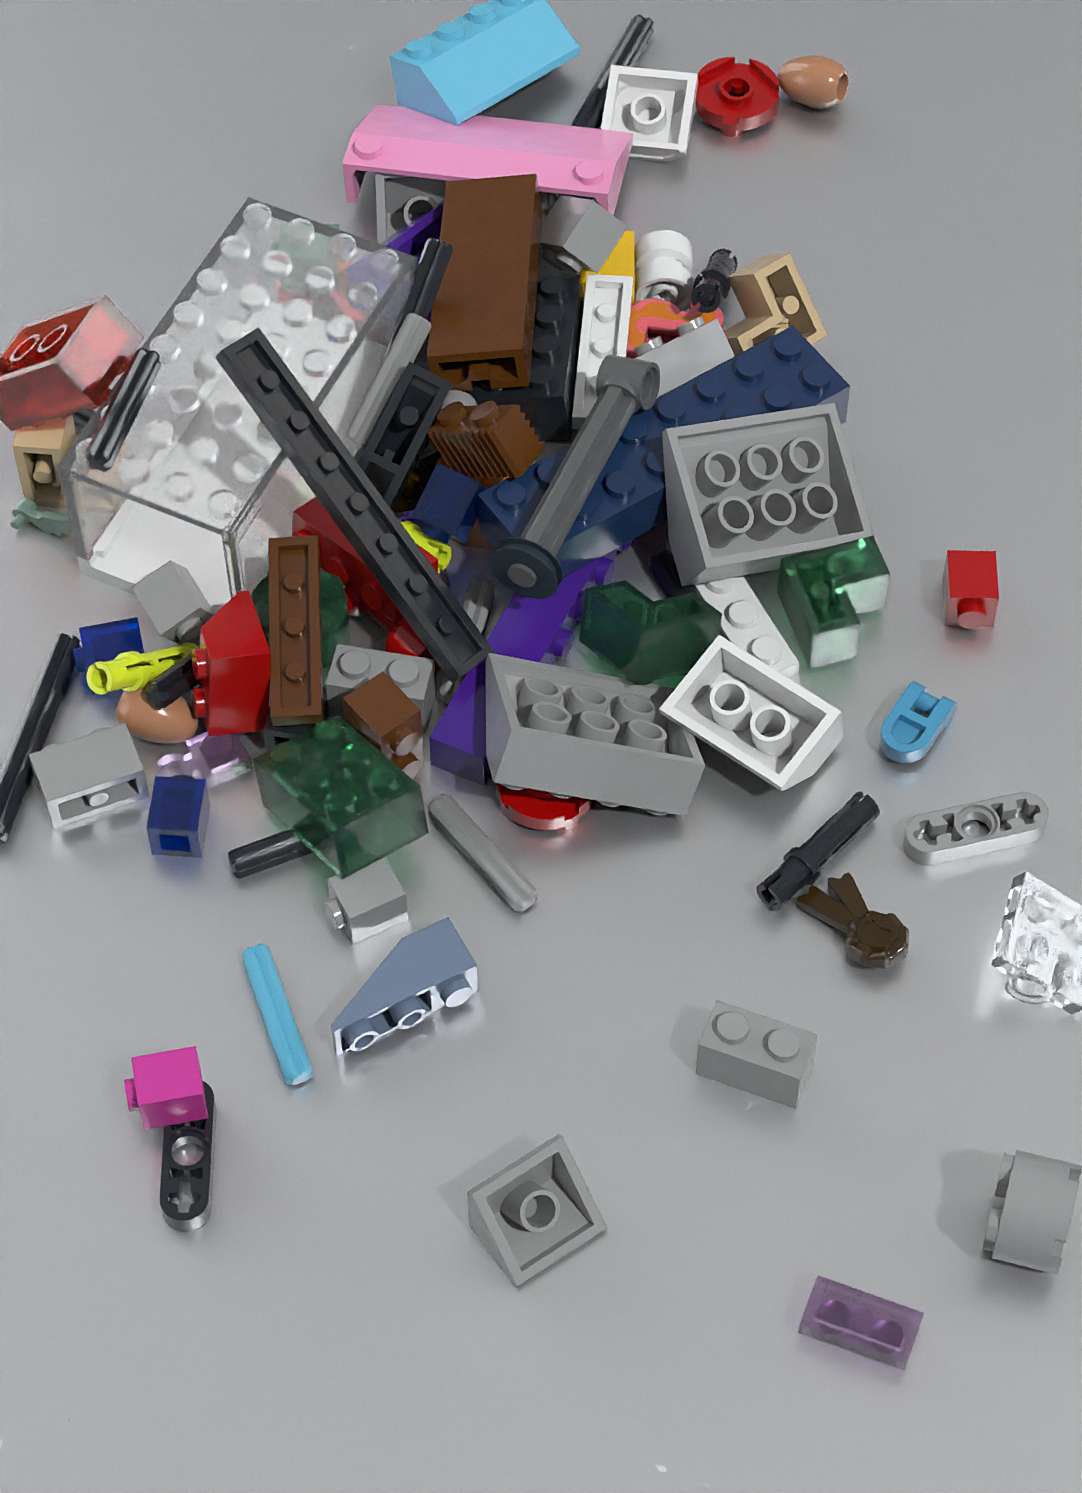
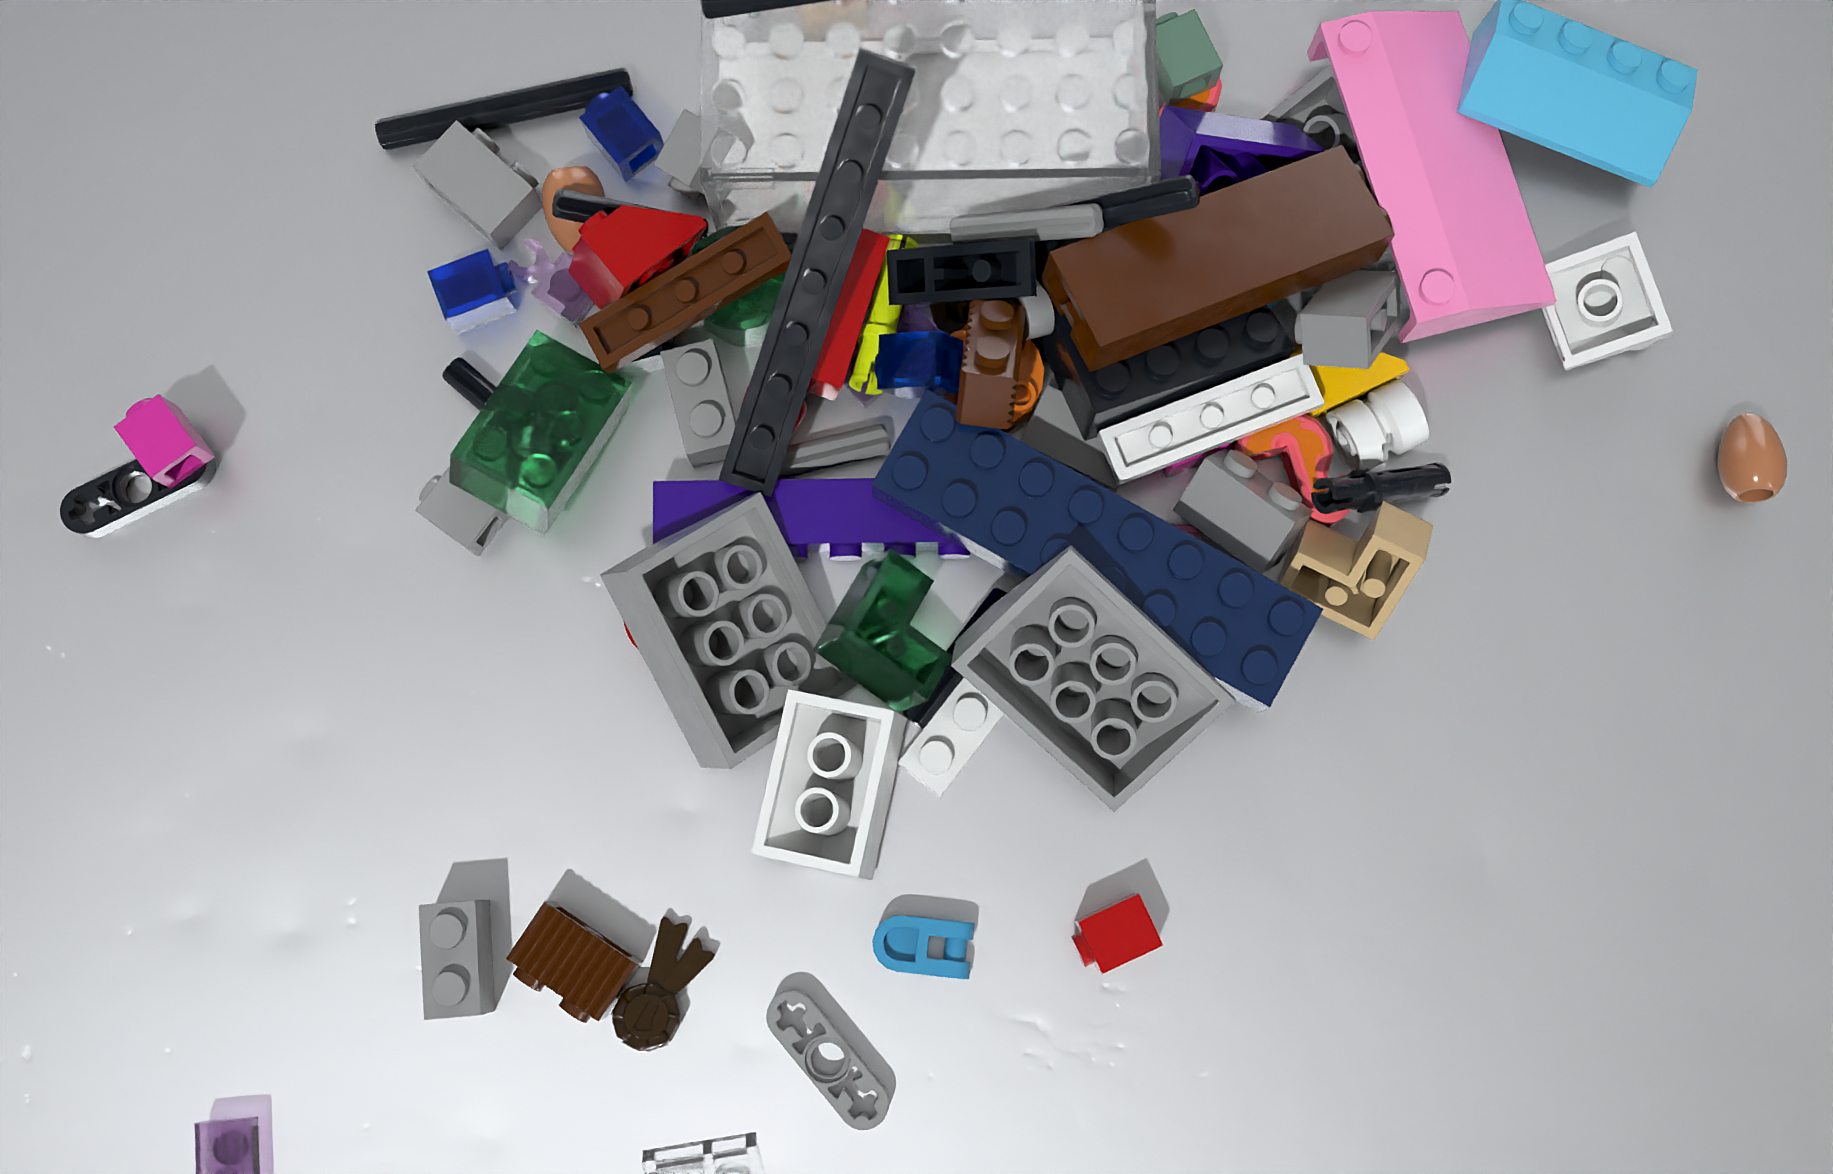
camera: 65 degrees right, 25 degrees up
neon yellow pin [86,642,199,695] -> none
medium azure axle [242,944,312,1086] -> none
sand blue slope [331,917,478,1056] -> none
reddish brown brick [343,671,424,792] -> none
light grey axle [428,794,537,912] -> none
light grey slope [467,1134,607,1287] -> none
dark grey piece [489,354,660,599] -> none
black axle [571,14,654,129] -> none
red plate [696,57,779,137] -> none
black pin [756,791,880,911] -> none
clear green brick [777,536,890,669] -> none
none -> reddish brown brick [506,901,643,1023]

